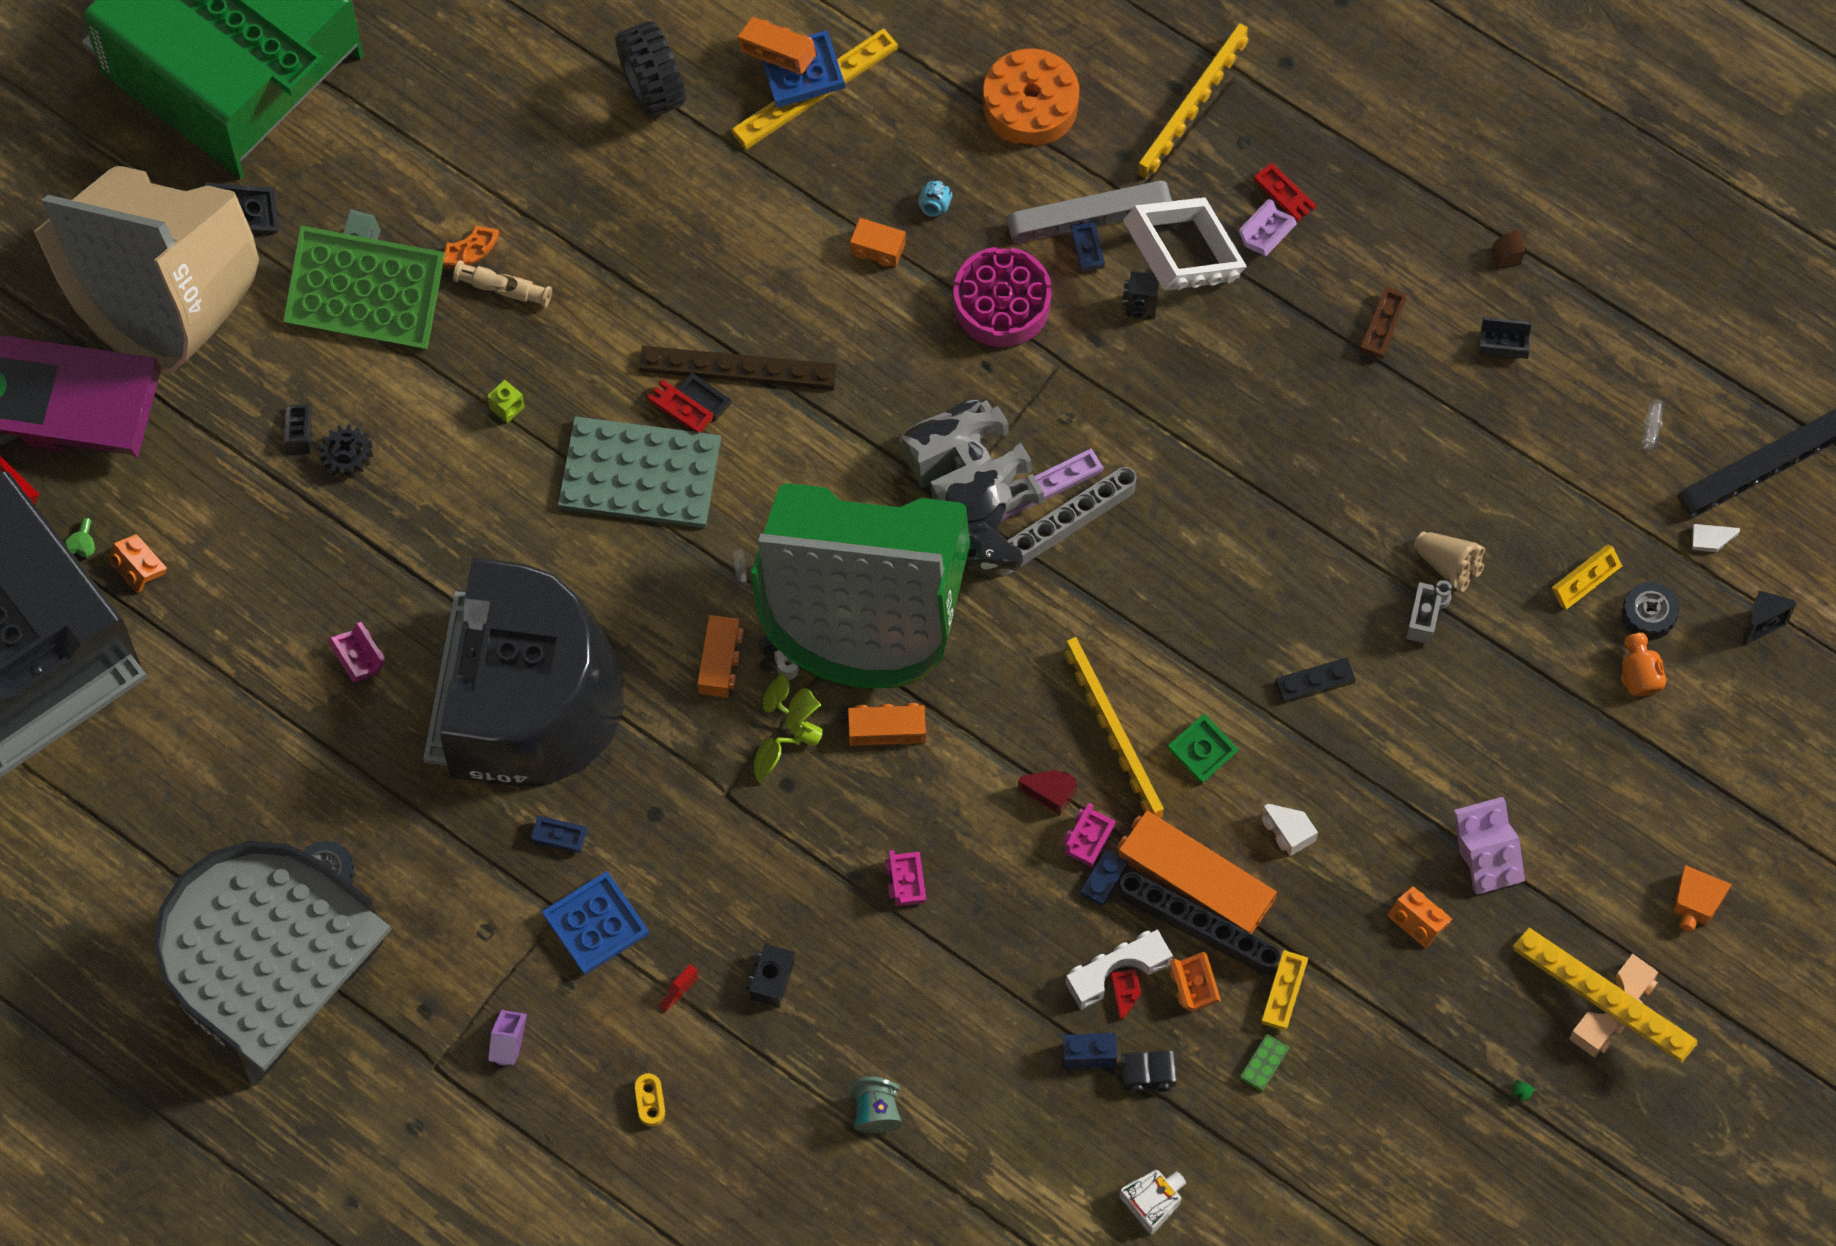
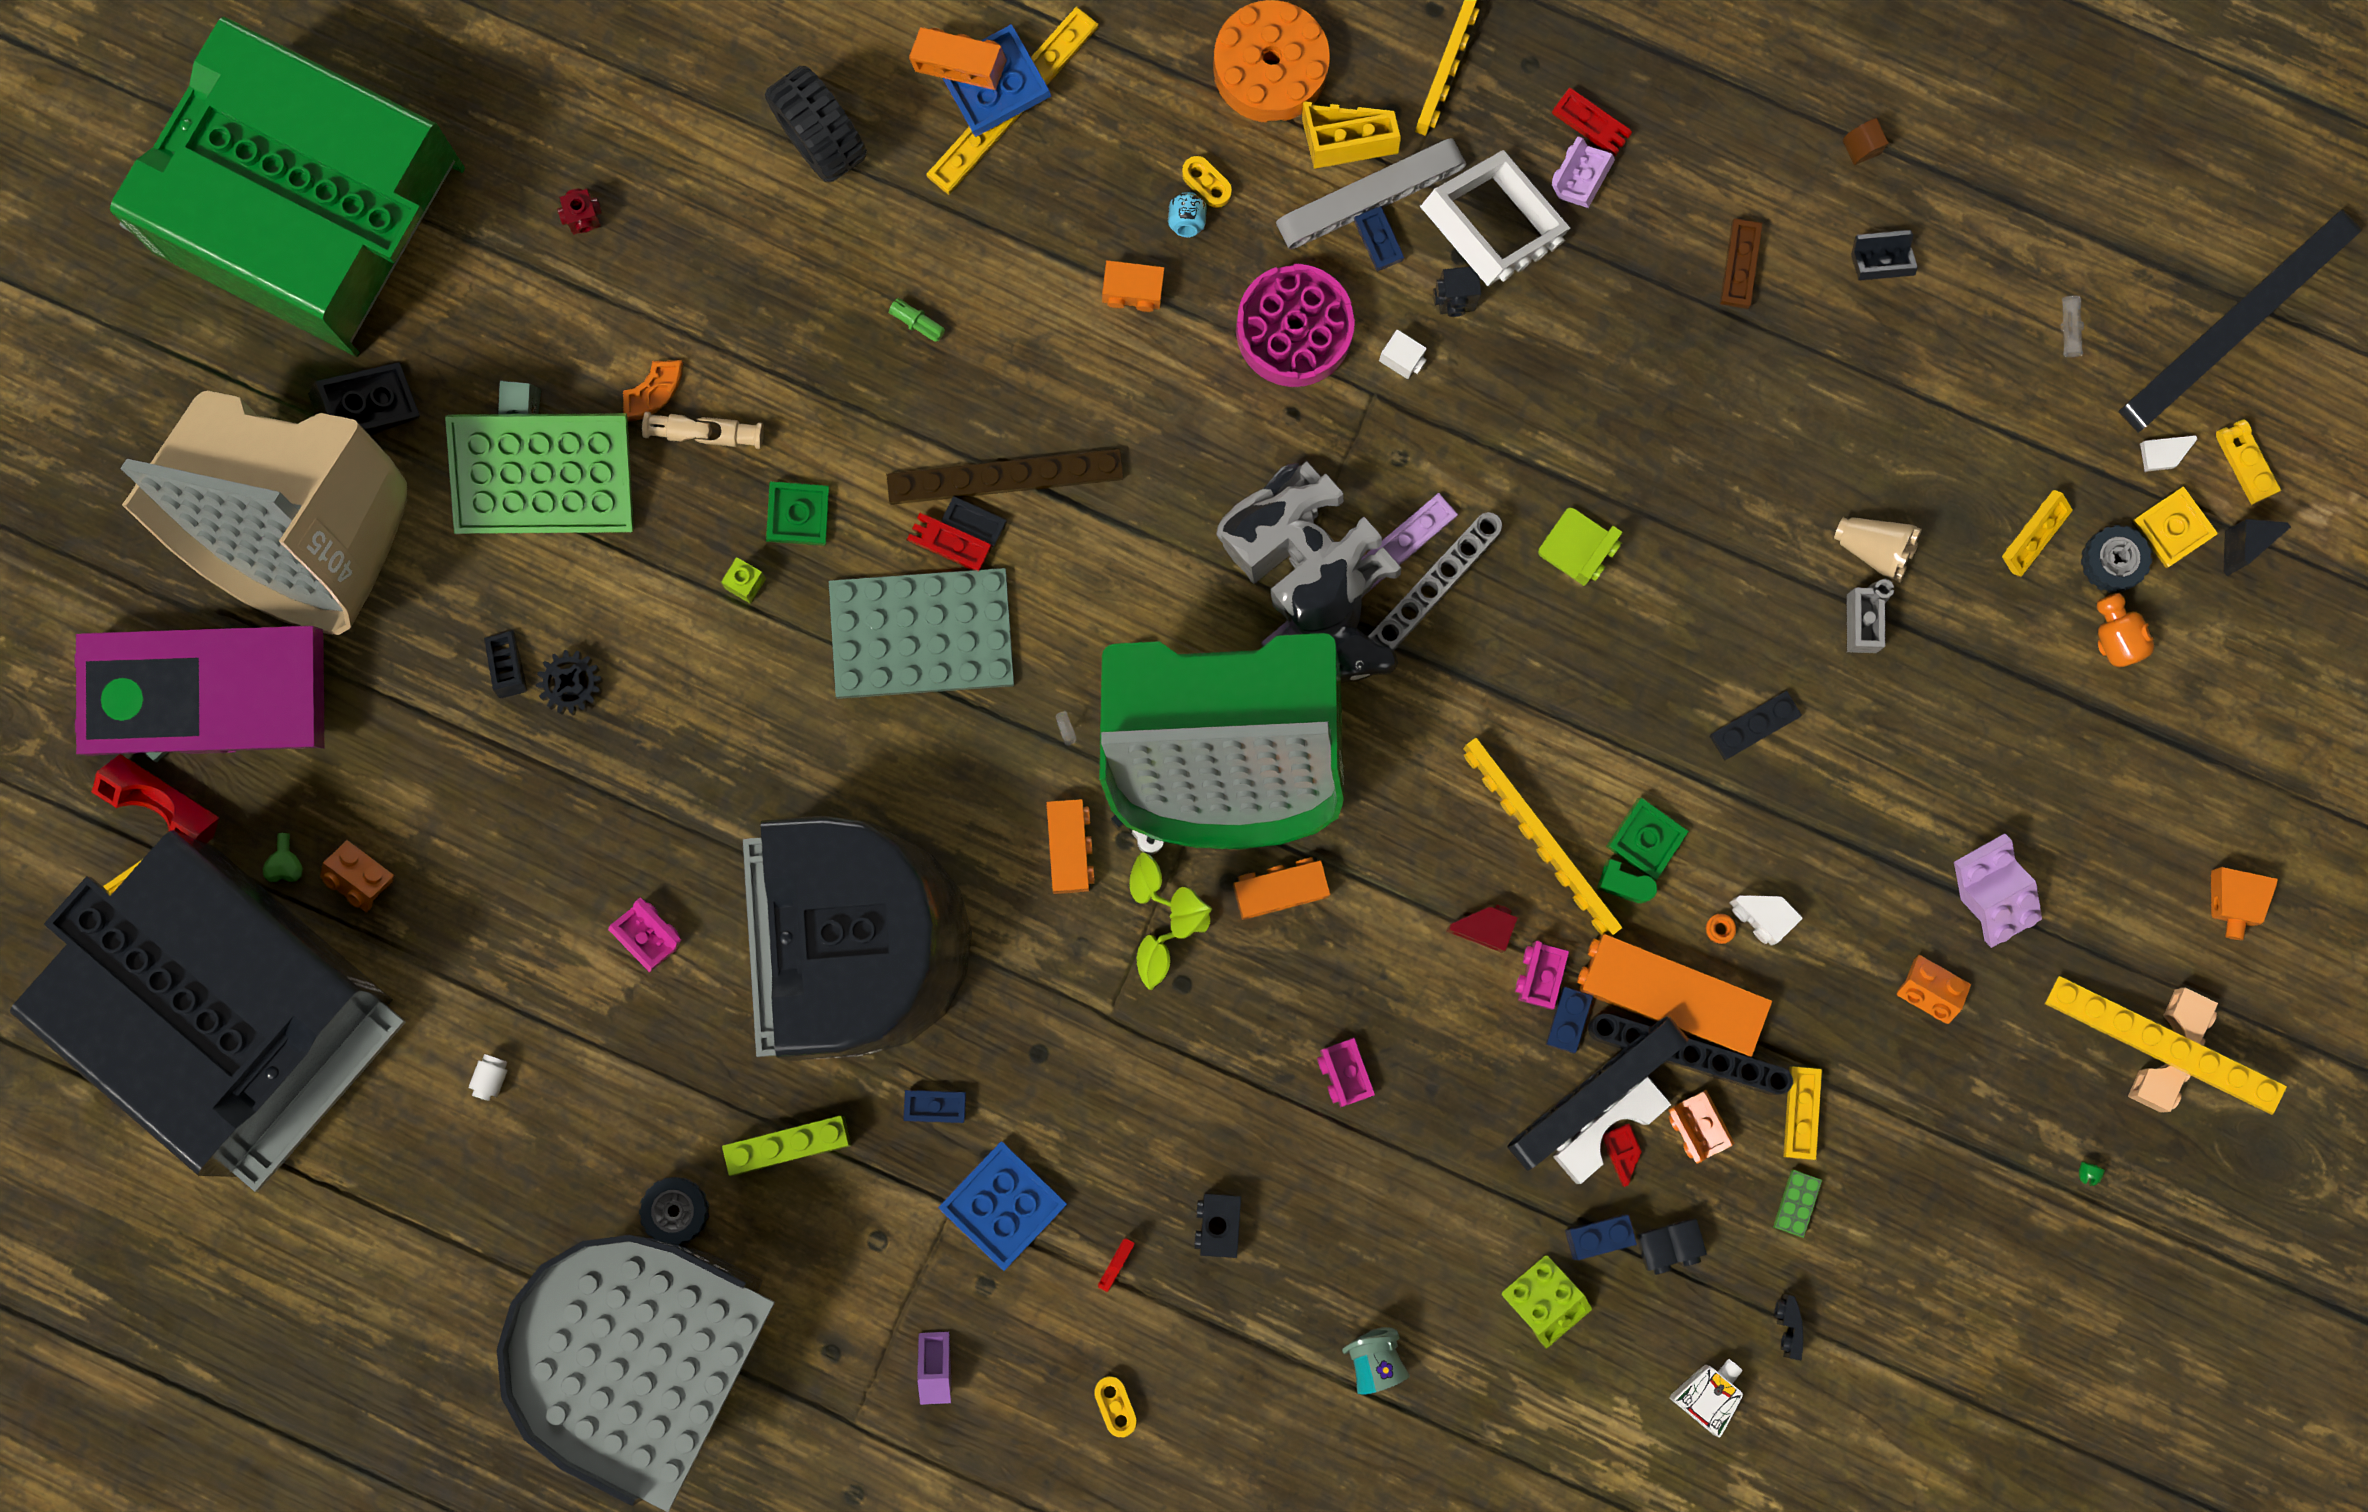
camera: 20 degrees left, 15 degrees up
none -> white brick [468,1054,508,1101]
none -> dark red brick [557,188,602,235]
none -> lime arch [722,1116,851,1176]
none -> green plate [766,481,829,546]
none -> bright green axle [889,297,945,342]
none -> yellow plate [1182,156,1232,208]
none -> yellow wedge [1302,101,1400,169]
none -> white brick [1379,330,1427,379]
none -> lime bracket [1502,1256,1592,1349]
none -> black beam [1507,1016,1688,1171]
none -> lime bracket [1538,508,1622,586]
none -> green leg [1597,859,1657,904]
none -> orange plate [1706,914,1736,944]
none -> black slope [1774,1294,1803,1361]
none -> yellow plate [2132,486,2218,568]
none -> yellow plate [2216,419,2281,505]

